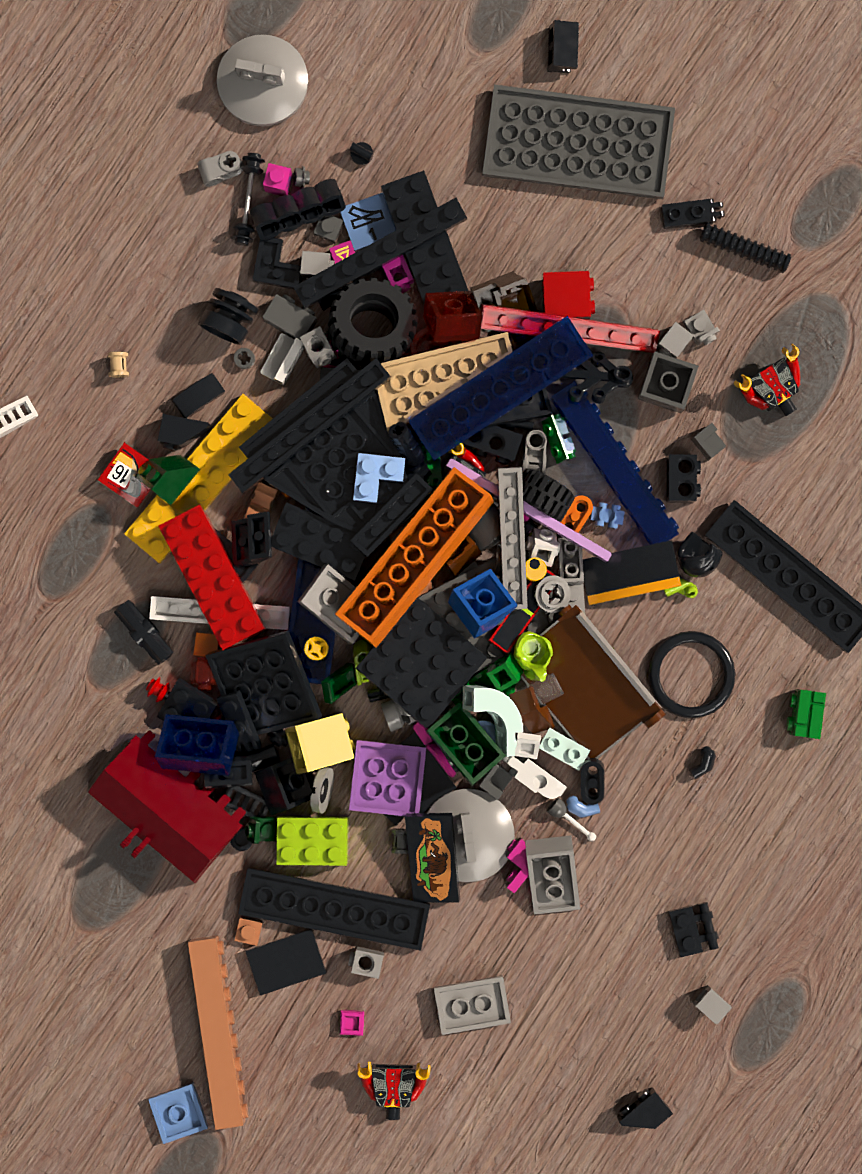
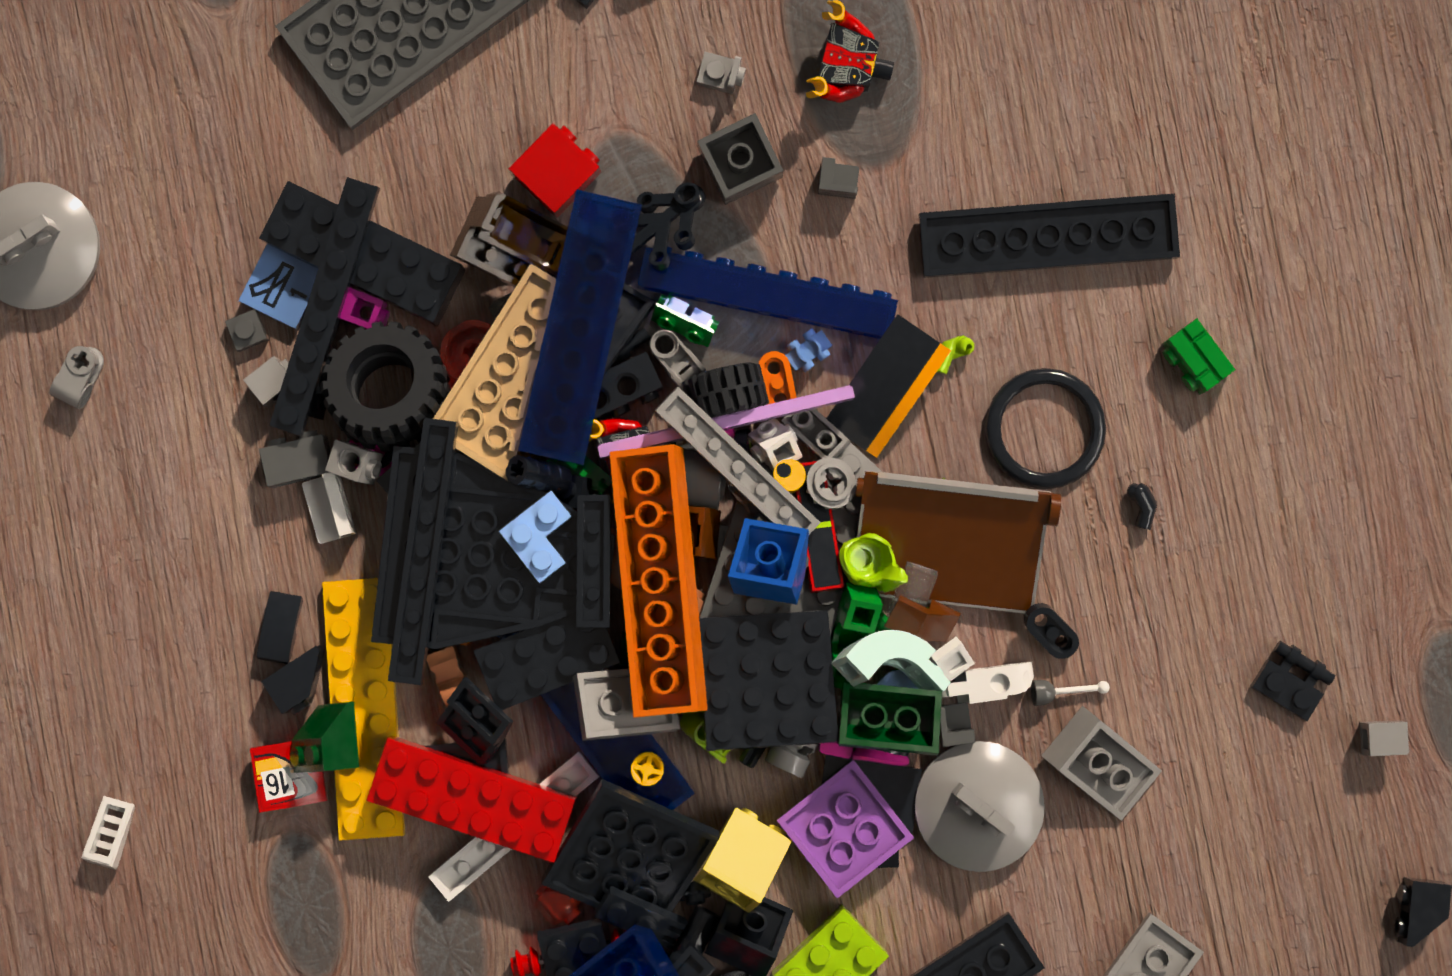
camera: 50 degrees left, 0 degrees up
tan bush [108,352,129,378] -> none
black piece [114,600,174,665] -> none
orange tile [193,632,219,657] -> none
black wheel [198,288,258,345] -> none
black axle [231,153,265,246] -> none
dark grey bush [234,348,255,369] -> none
black brick [250,179,346,240] -> none
black plate [253,238,301,289] -> none
dark pink brick [263,163,293,196] -> none
dark grey plate [293,166,310,189] -> none
light grey tile [310,767,334,813] -> none
dark green tile [321,663,357,704] -> none
dark pink tile [329,240,355,264] -> none
black plate [349,142,374,165] -> none
dark grey bush [391,828,408,854] -> none
tile [405,813,460,903] -> none
clear red brick [423,291,483,343] -> none
tile [478,304,660,353] -> none
dark pink slope [506,837,529,893] -> none
light aqua hinge [539,728,590,771] -> none
medium blue arm [566,796,600,818] -> none
light grey brick [657,322,694,358] -> none
black brick [666,454,701,503] -> none
black piece [677,532,722,578] -> none

